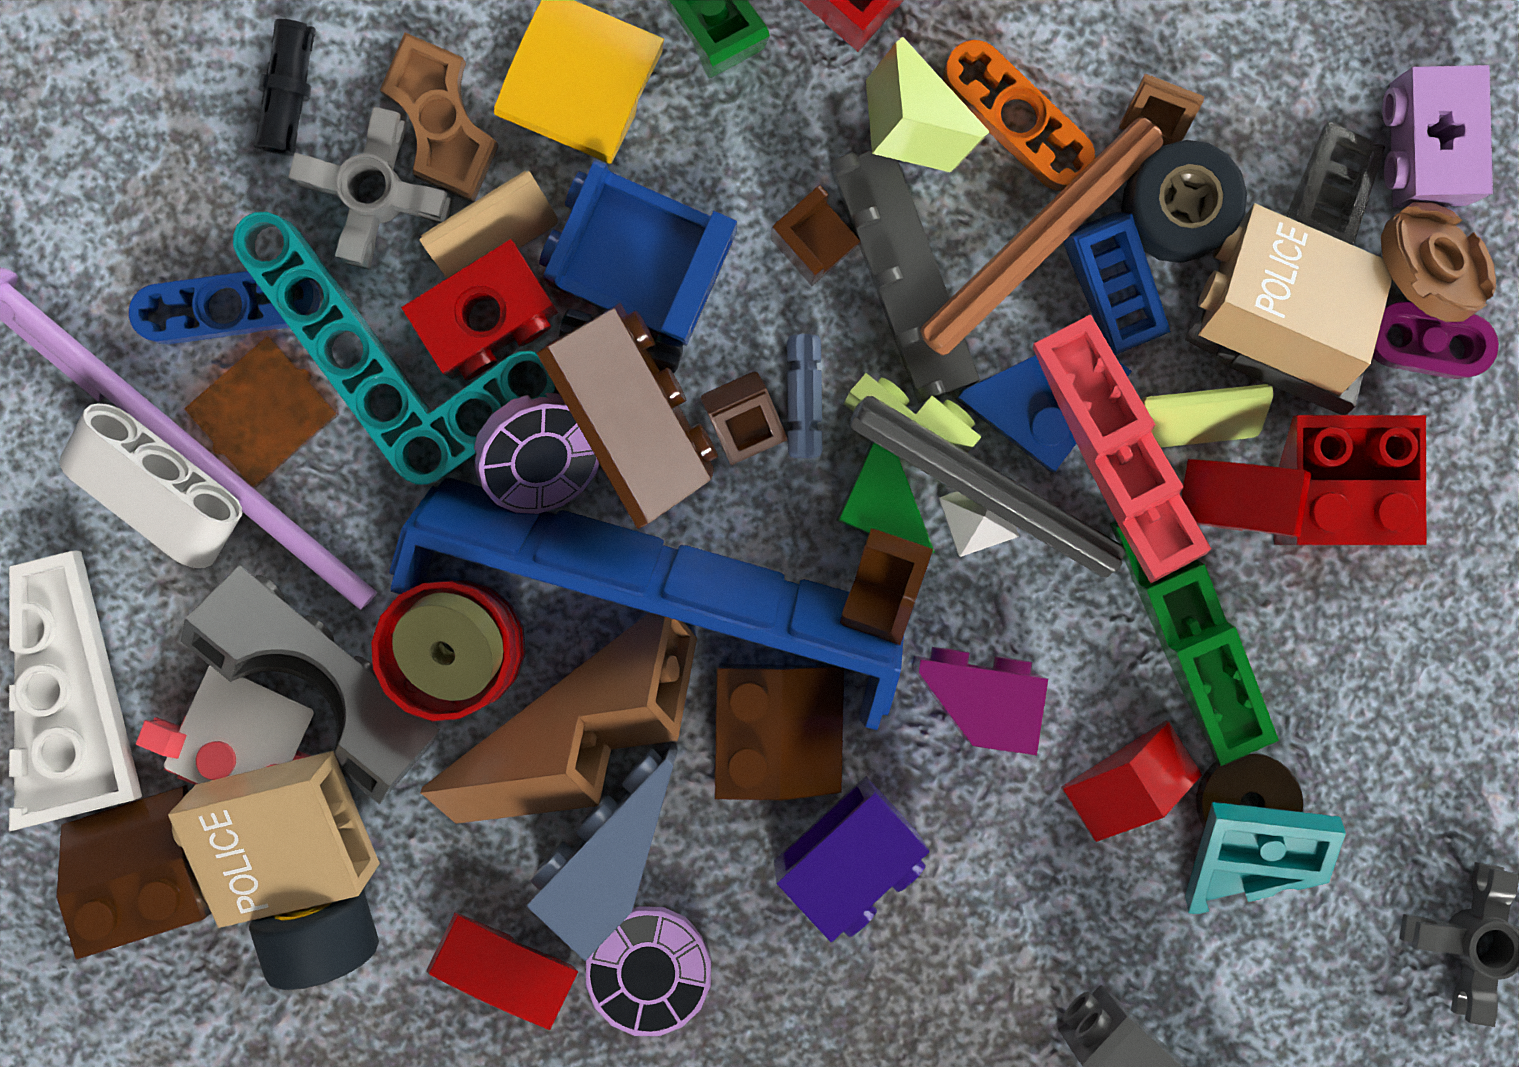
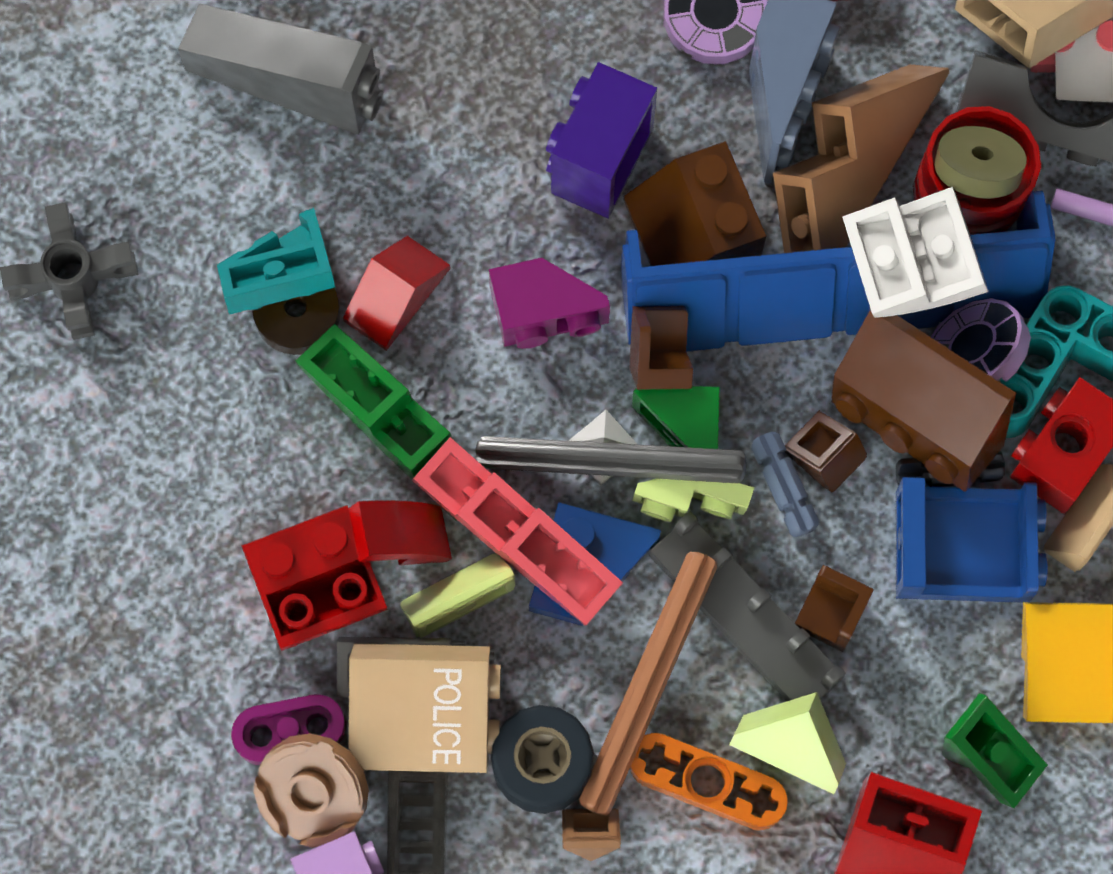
camera: 155 degrees right, 15 degrees down
blue slope [1063,212,1171,355] -> none
none -> white slope [842,187,988,318]

